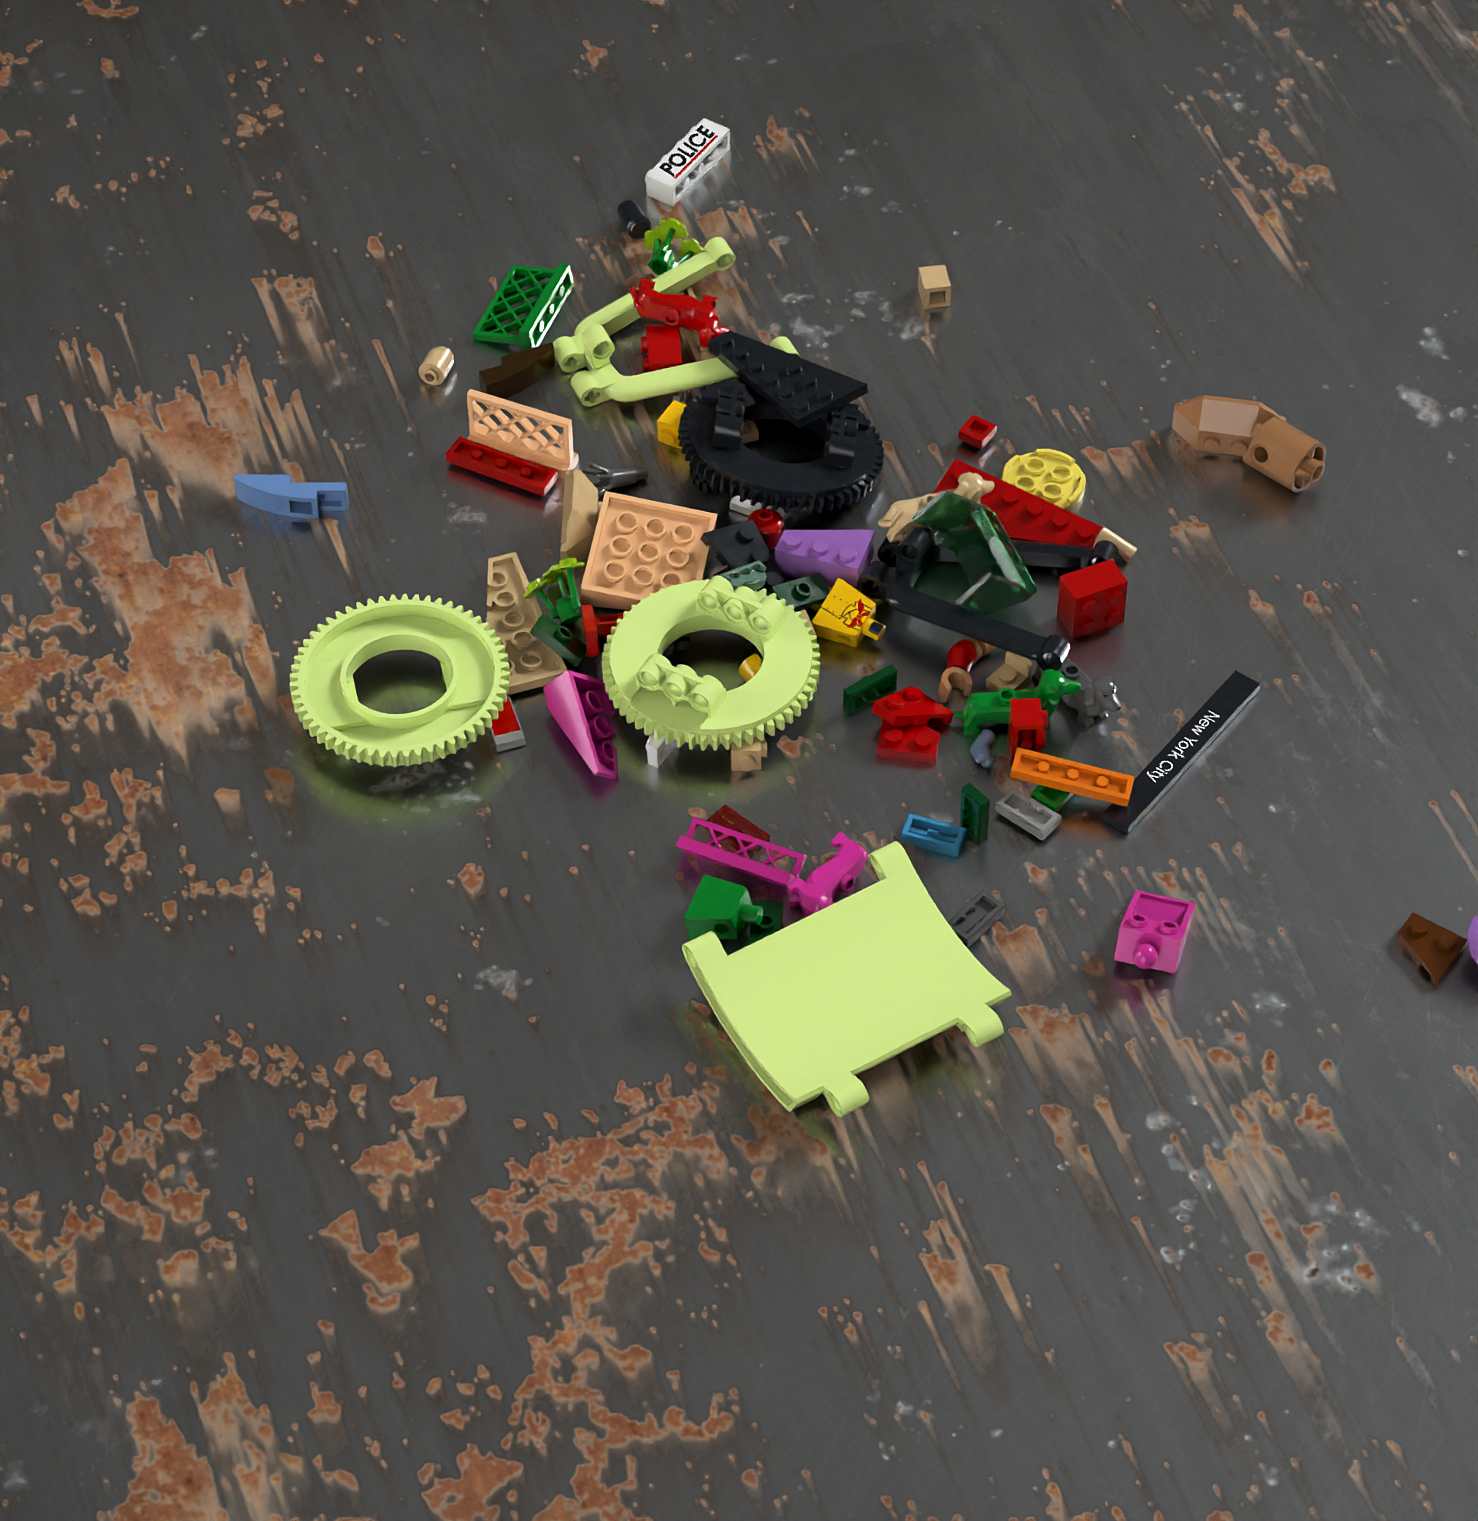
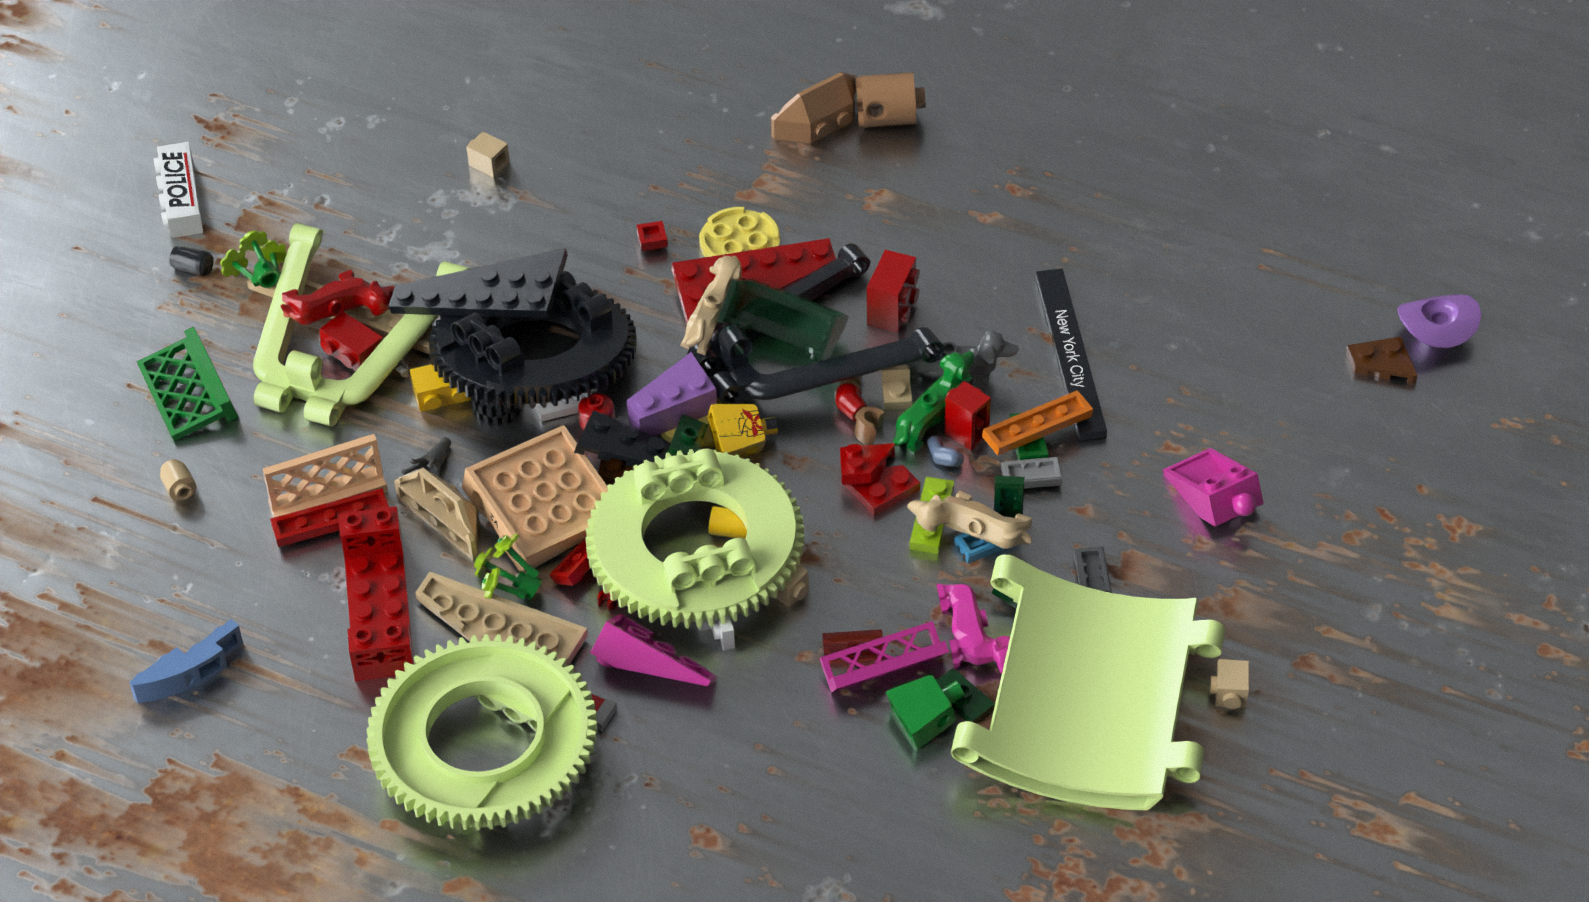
camera: 45 degrees left, 0 degrees up
dark brown slope [479,342,555,399] -> none
dark green plate [530,613,587,667] -> none
red tile [581,604,599,657] -> none
sand green tile [718,560,767,591] -> none
dark green plate [843,664,897,715] -> none
tan axle [1095,526,1137,562] -> none
none -> red plate [338,506,414,681]
none -> tan animal [907,490,1033,549]
none -> lime plate [909,477,954,554]
none -> tan brick [1210,659,1249,709]

